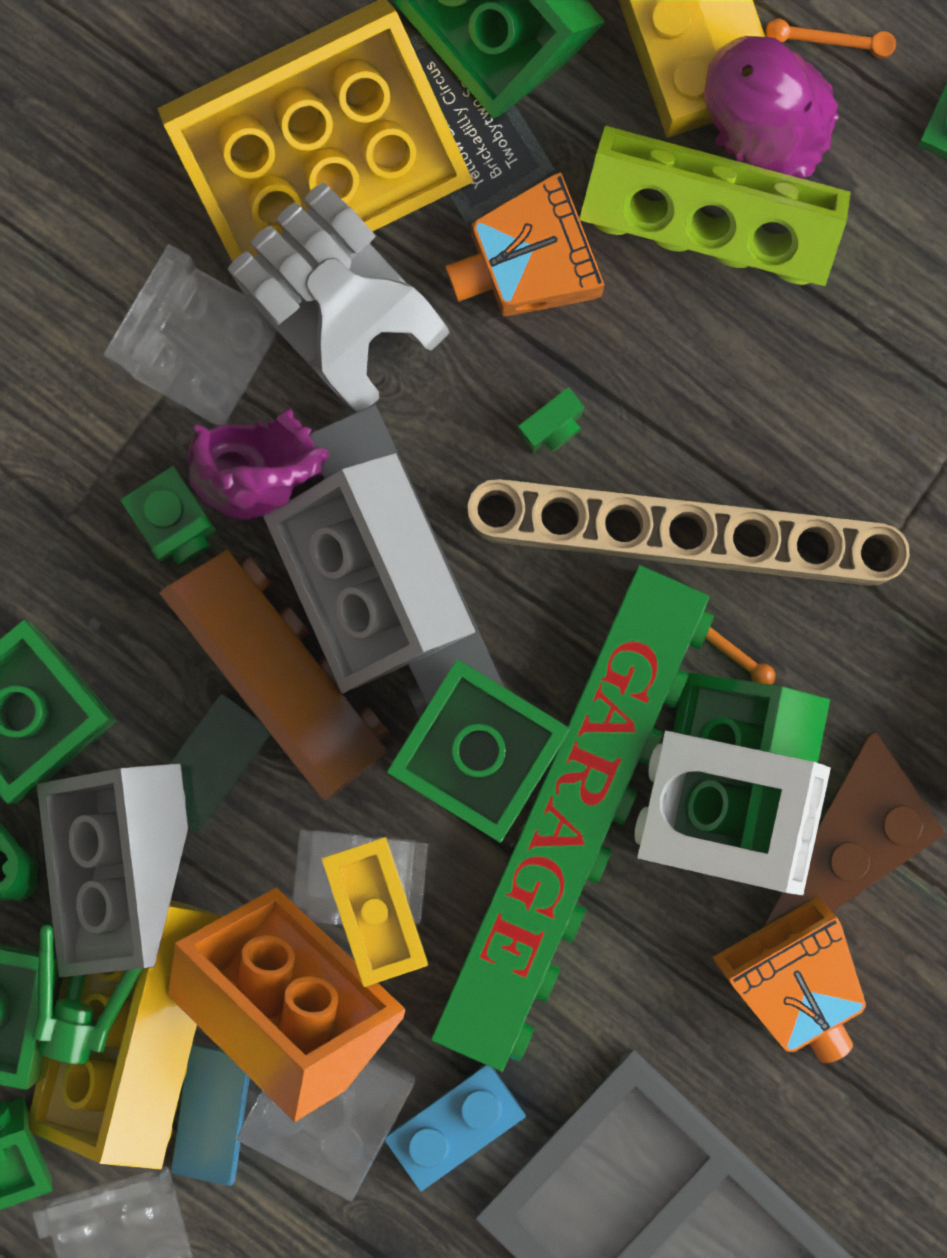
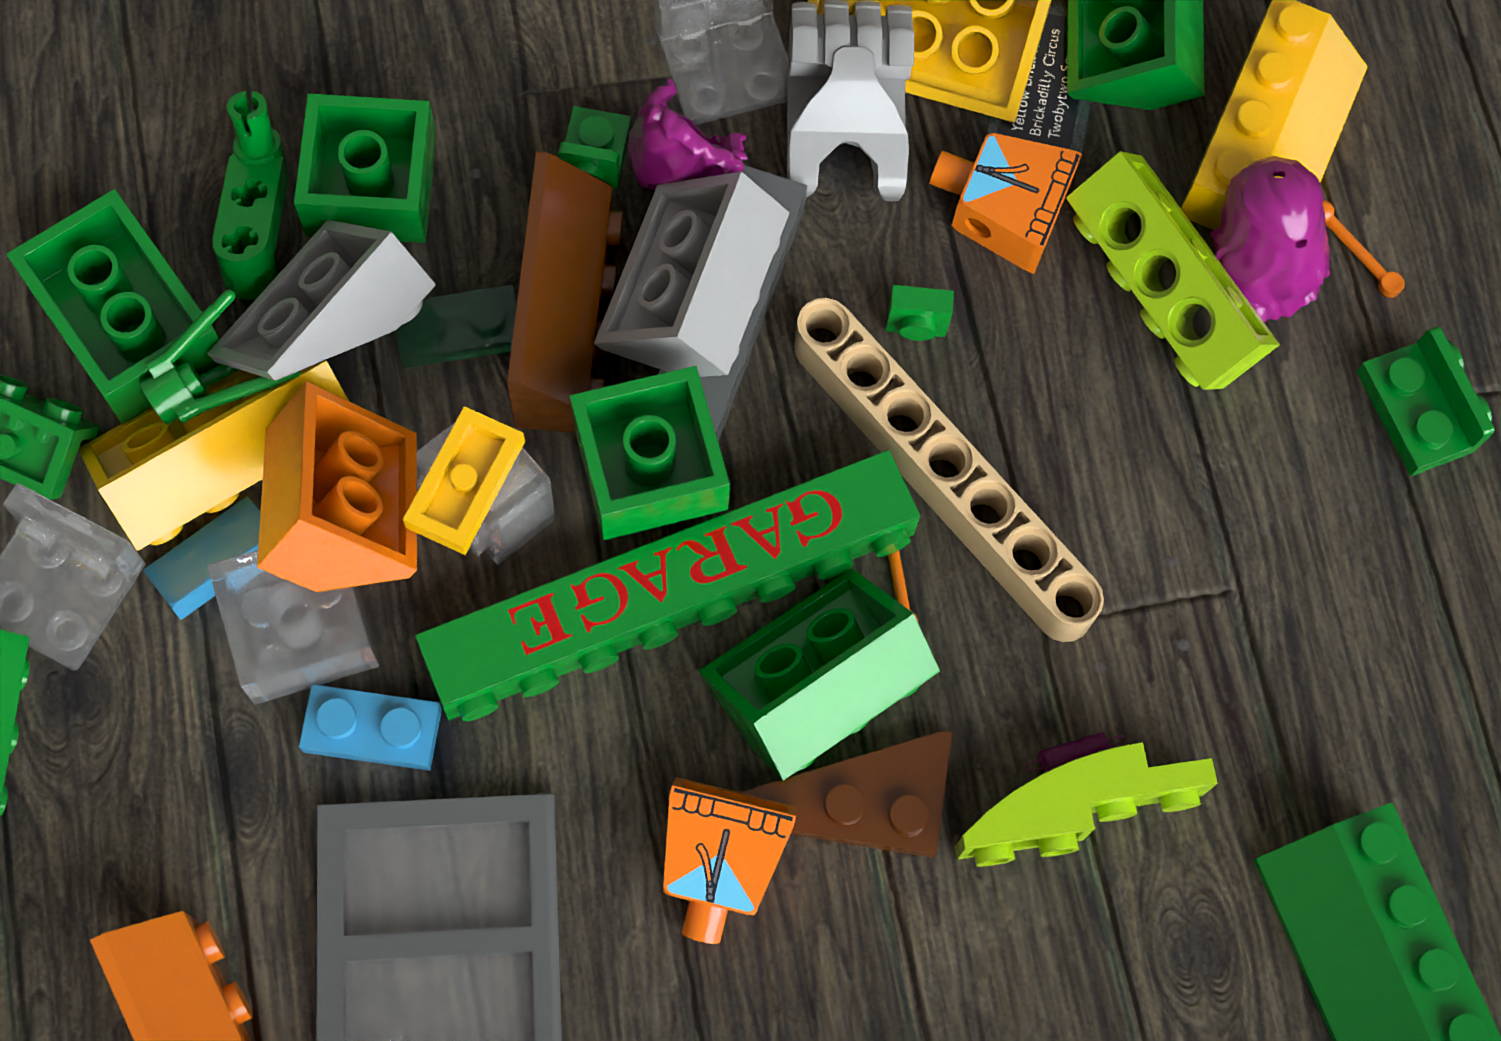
camera: 35 degrees right, 15 degrees down
white panel [635,731,831,895] -> none

